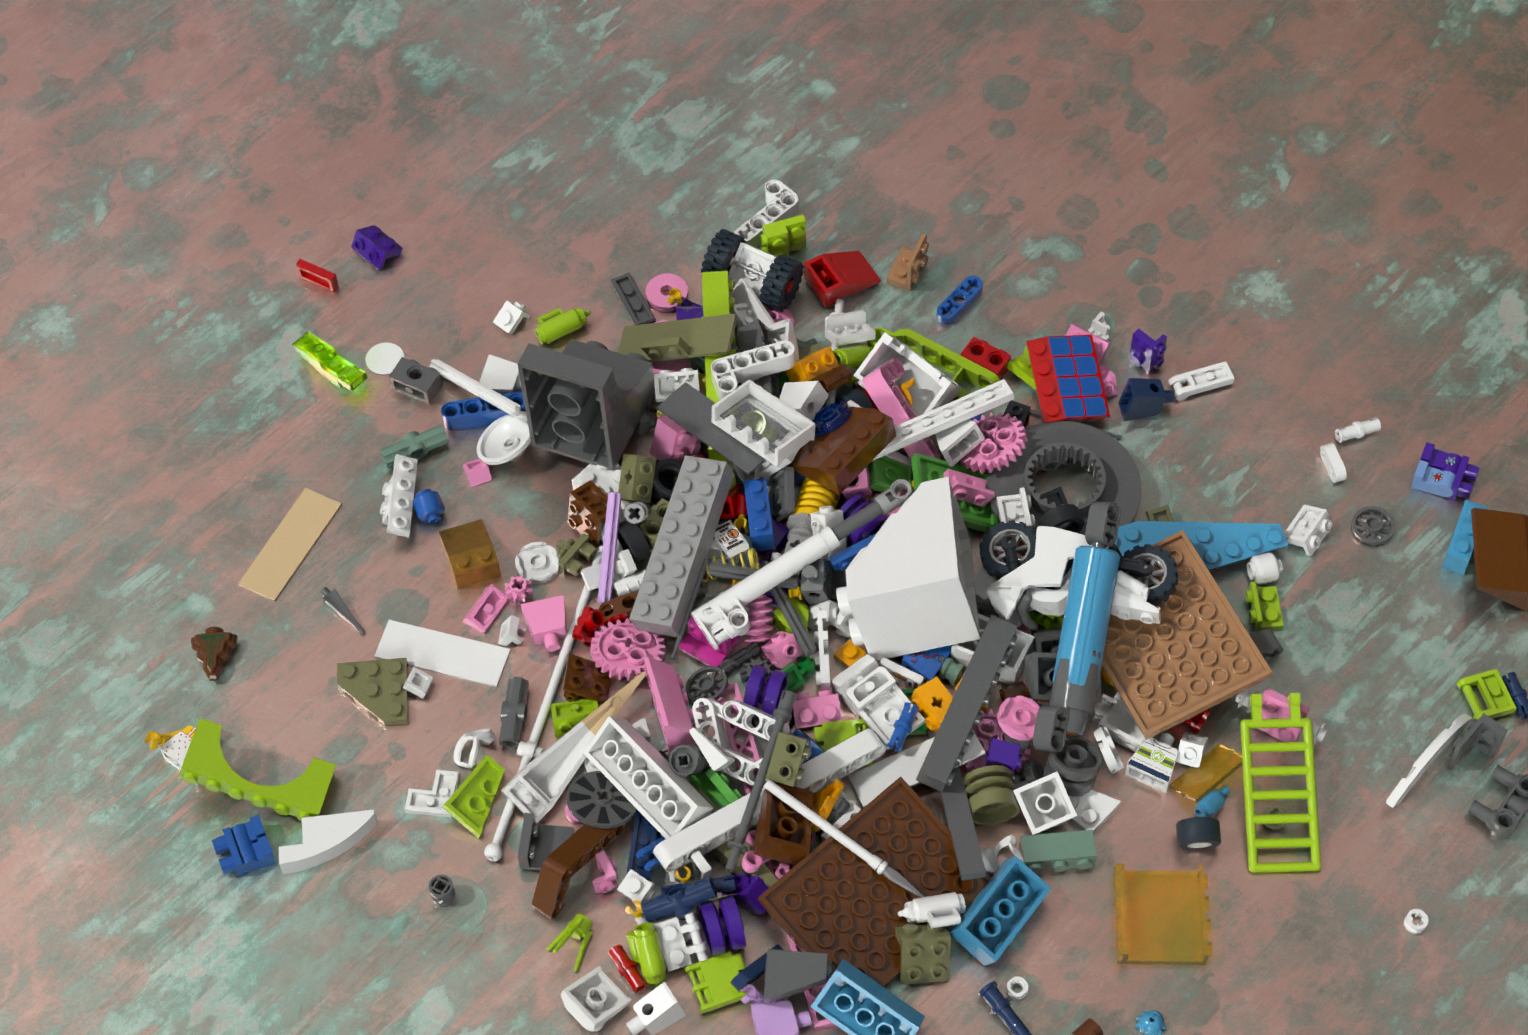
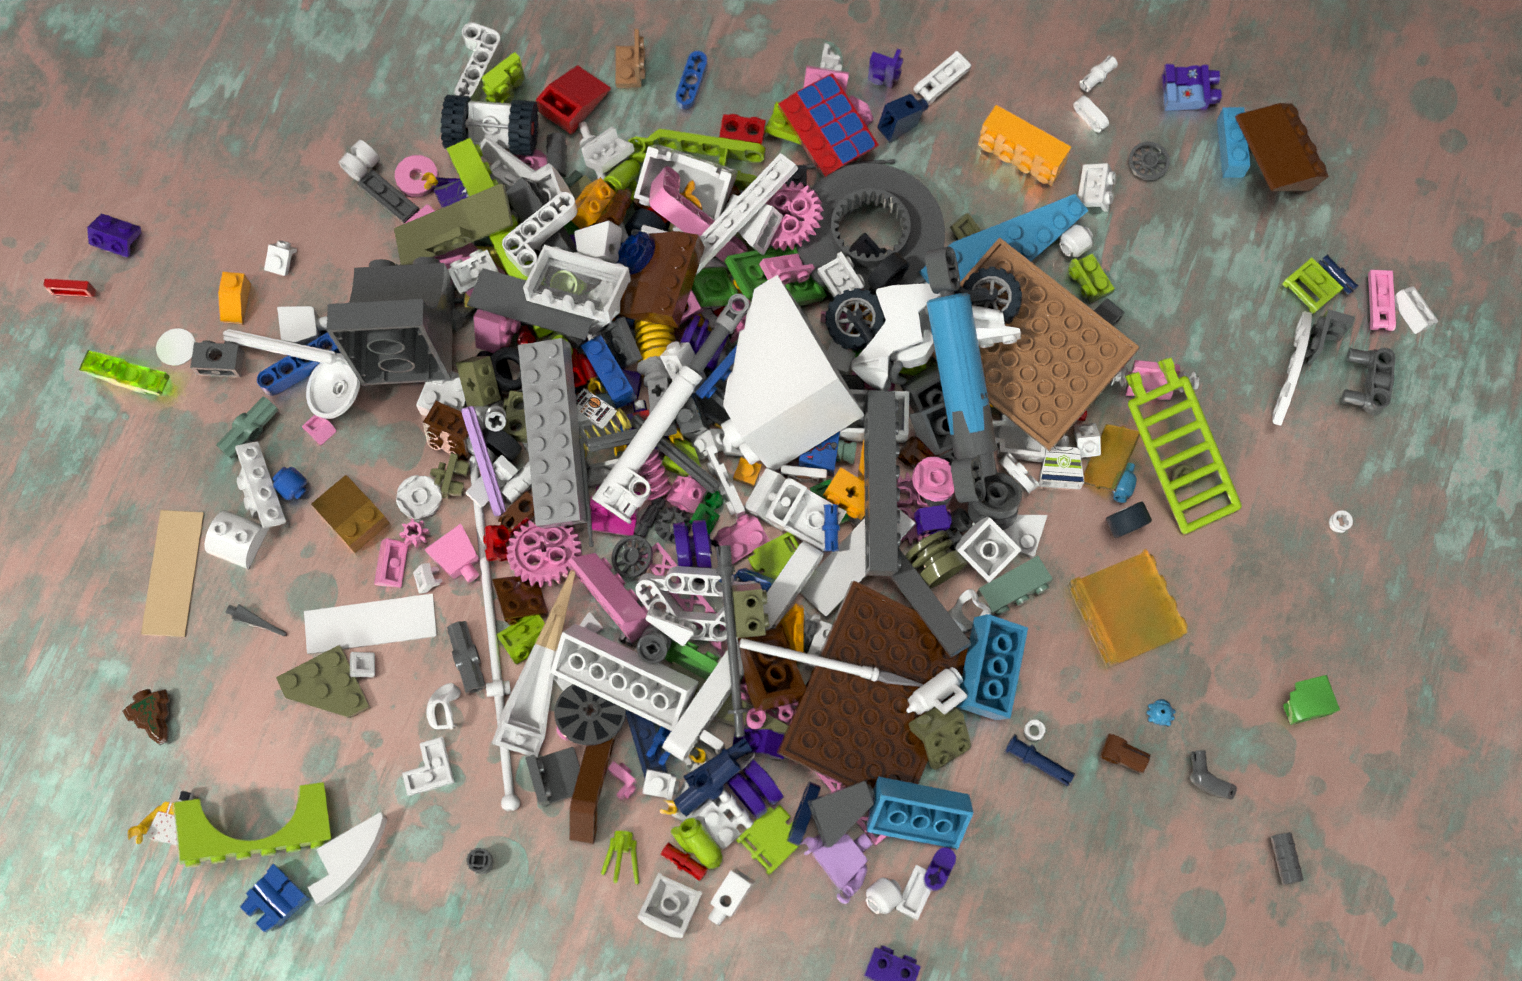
camera: 25 degrees left, 15 degrees up
lime wing [442,754,505,838] -> none
lime piece [534,307,591,344] -> none
none -> white brick [204,510,269,569]
none -> light orange slope [218,272,251,325]
none -> white wheel [338,140,380,181]
none -> dark grey axle [546,133,567,177]
none -> light orange piece [978,105,1071,186]

